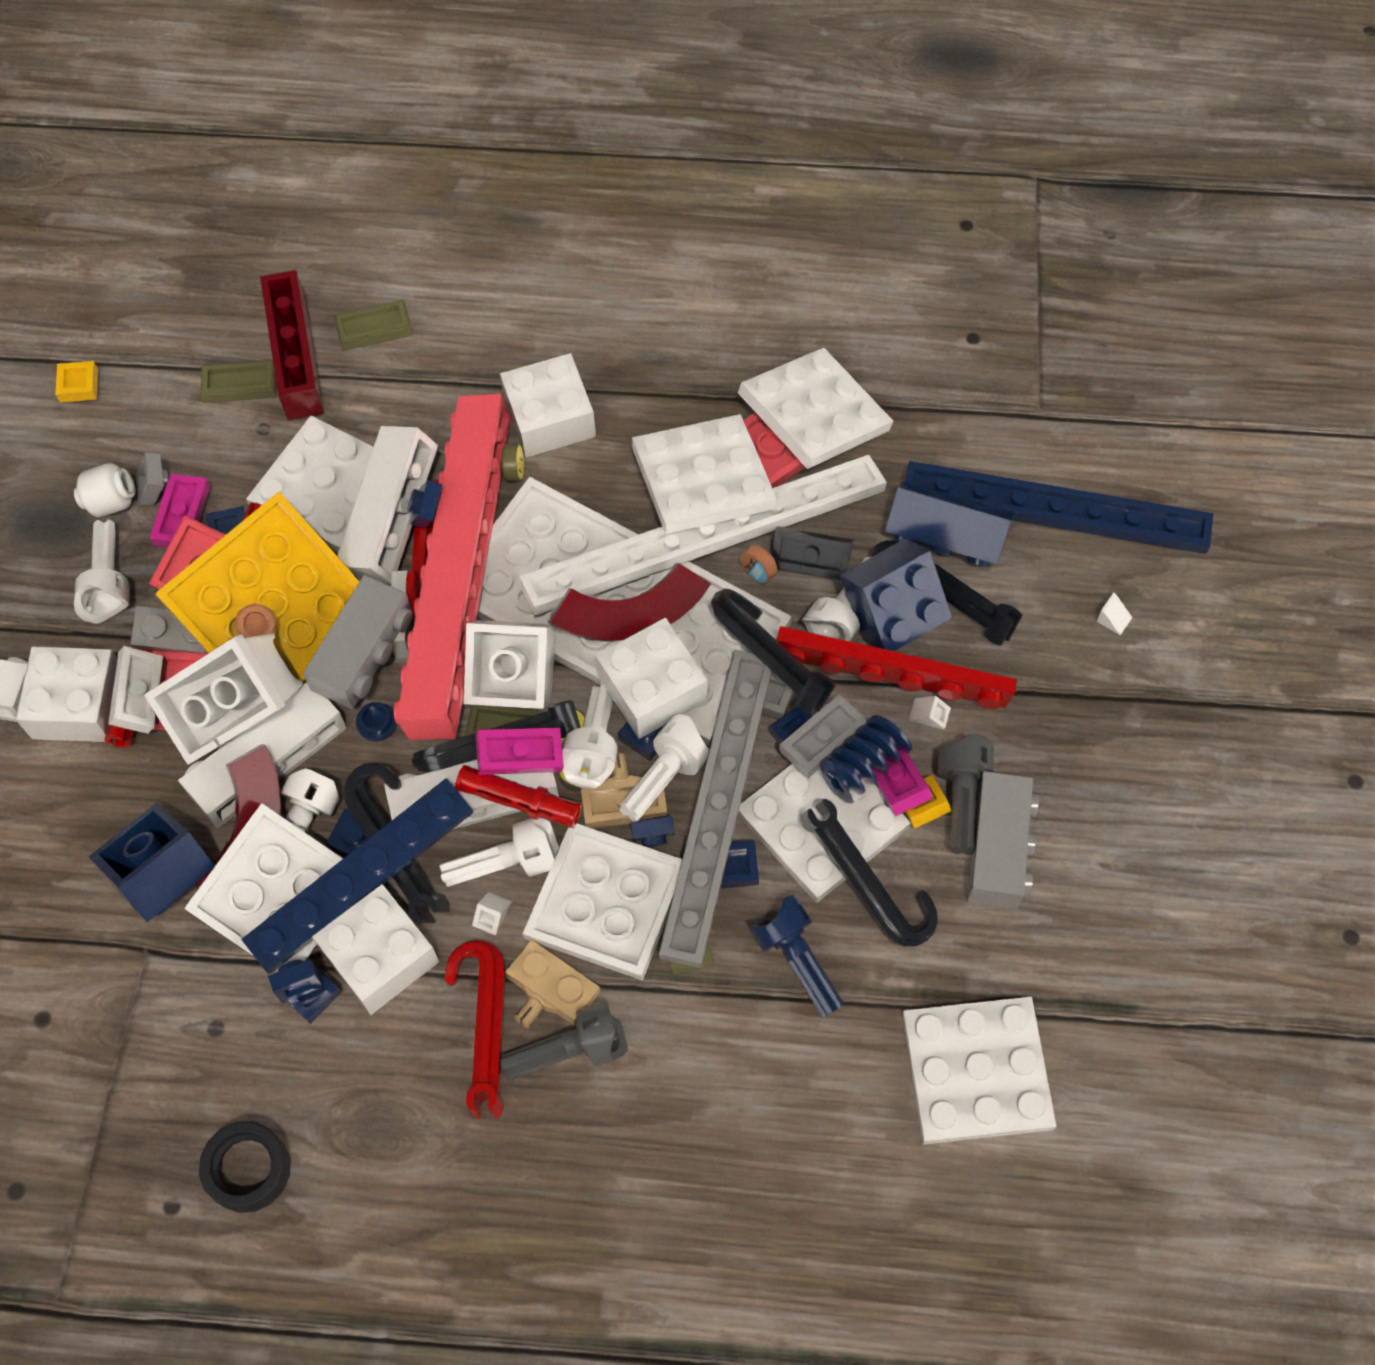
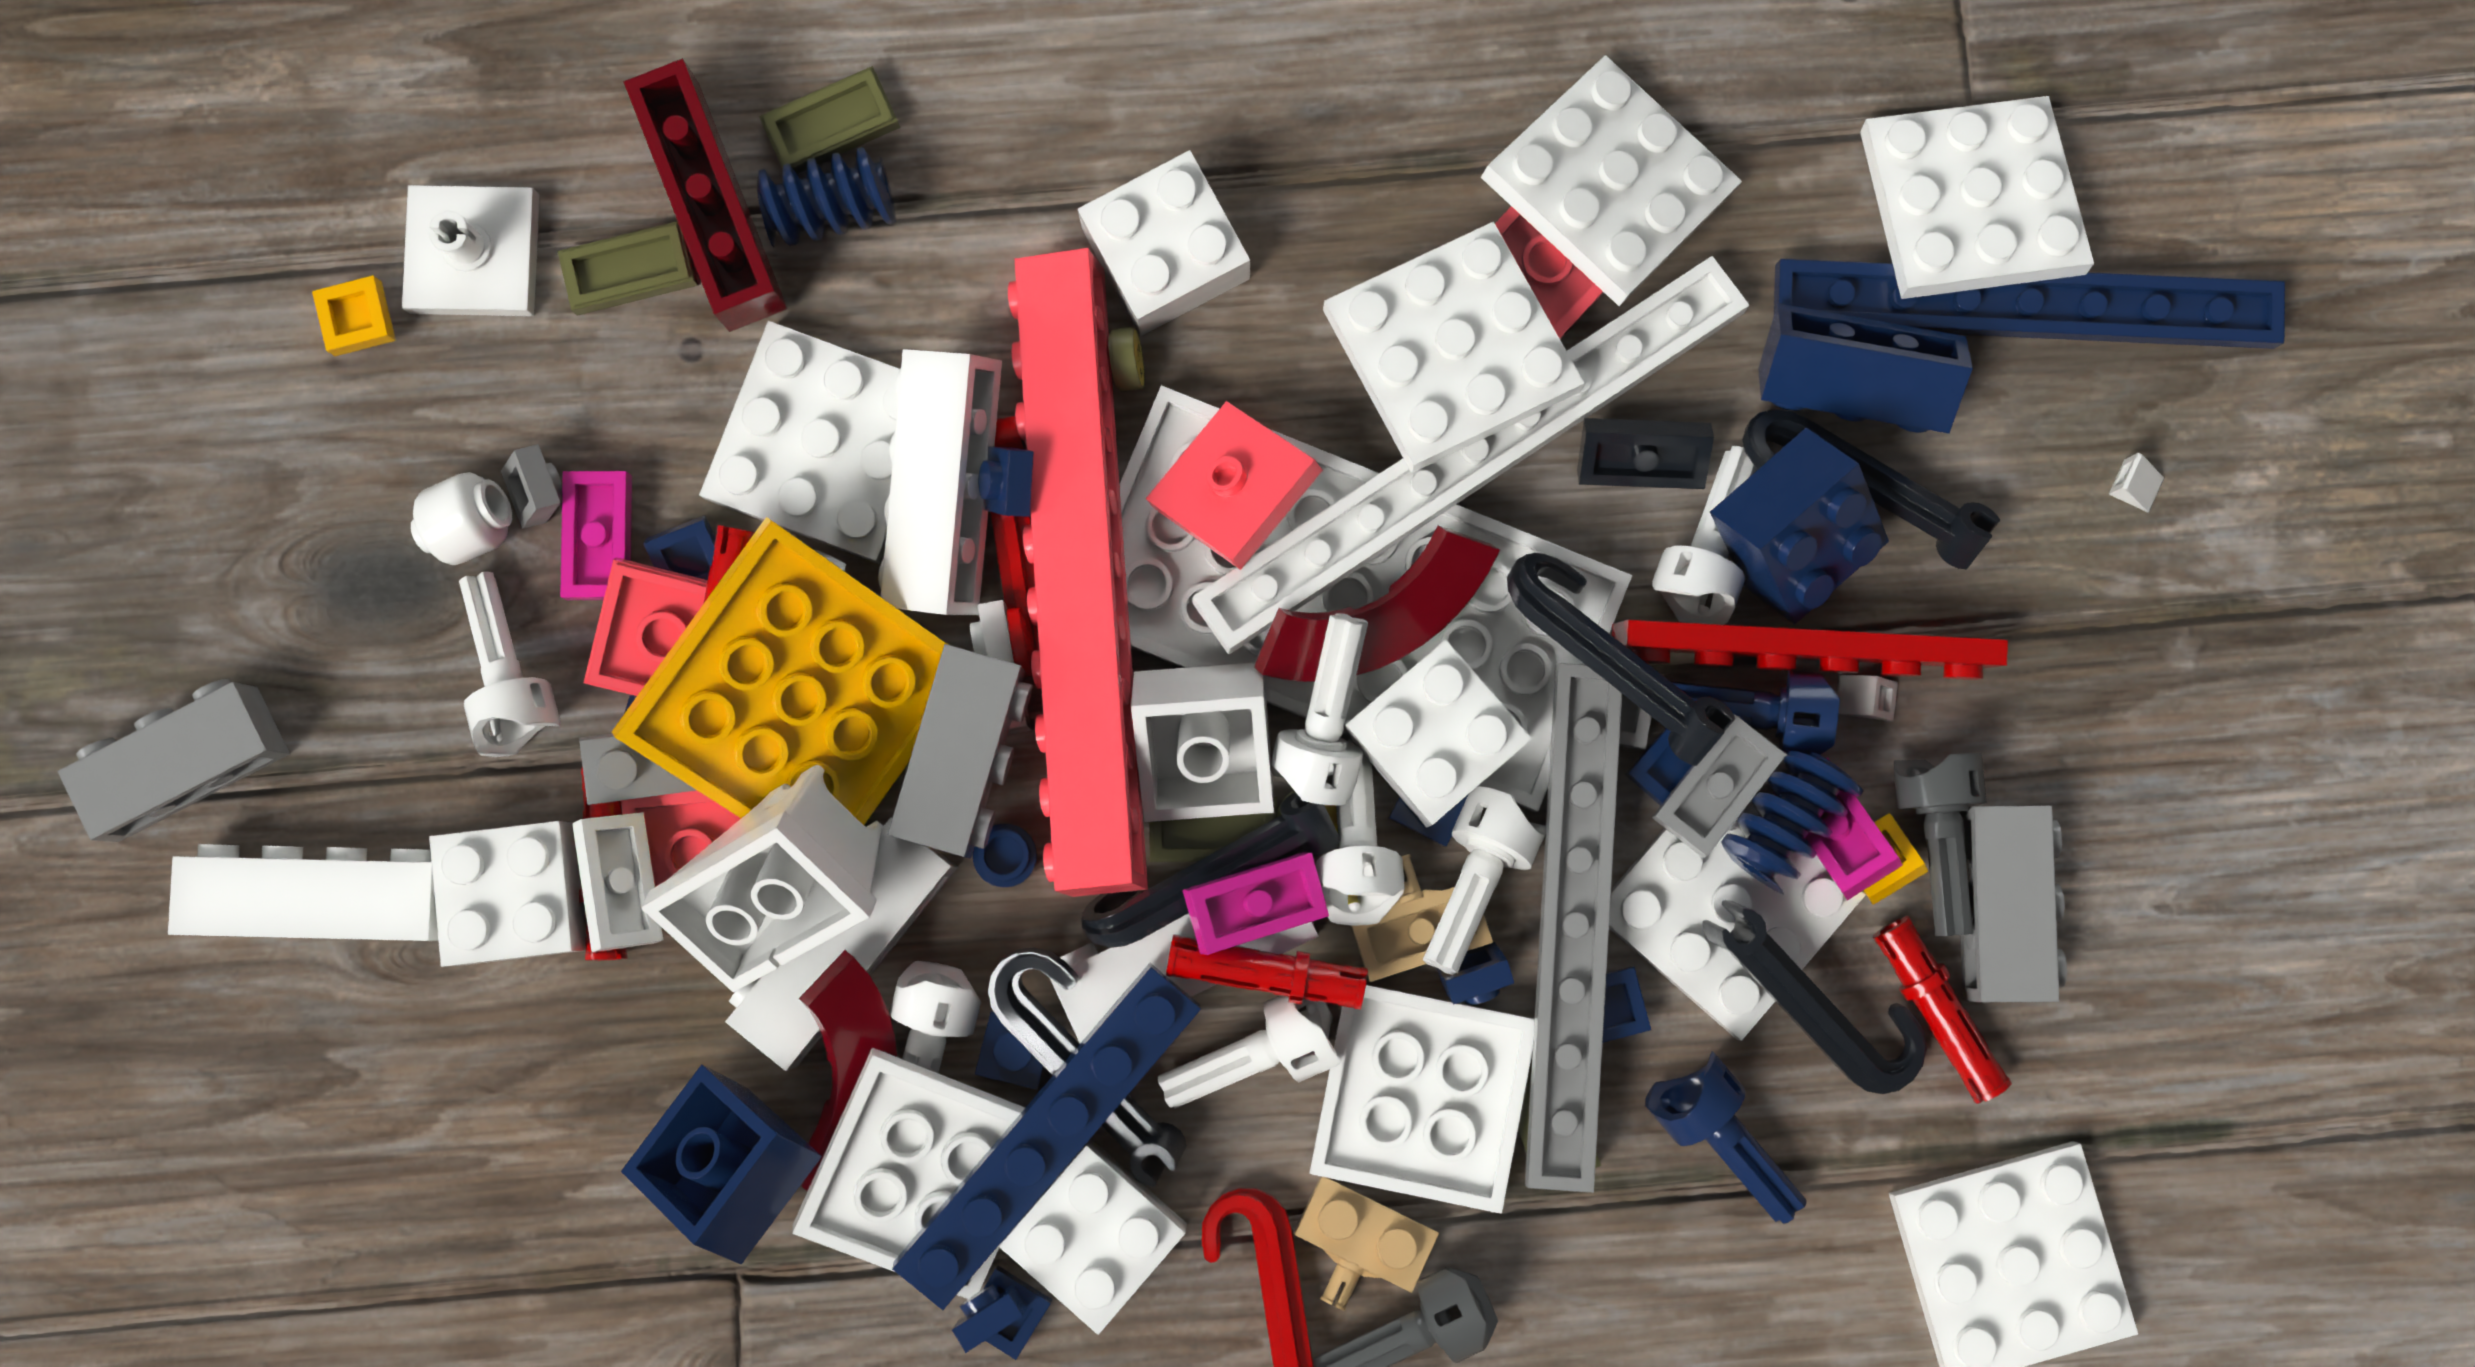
camera: 10 degrees left, 20 degrees up
nougat tile [234,604,276,638] -> none
white piece [472,892,512,935] -> none
nougat tile [740,545,778,585] -> none
none -> white tile [402,185,540,316]
none -> dark blue piece [757,147,896,247]
none -> coral plate [1146,401,1323,570]
none -> white piece [1271,613,1368,805]
none -> dark blue piece [1670,670,1840,755]
none -> white plate [1860,96,2094,299]
none -> red pin [1873,916,2012,1104]

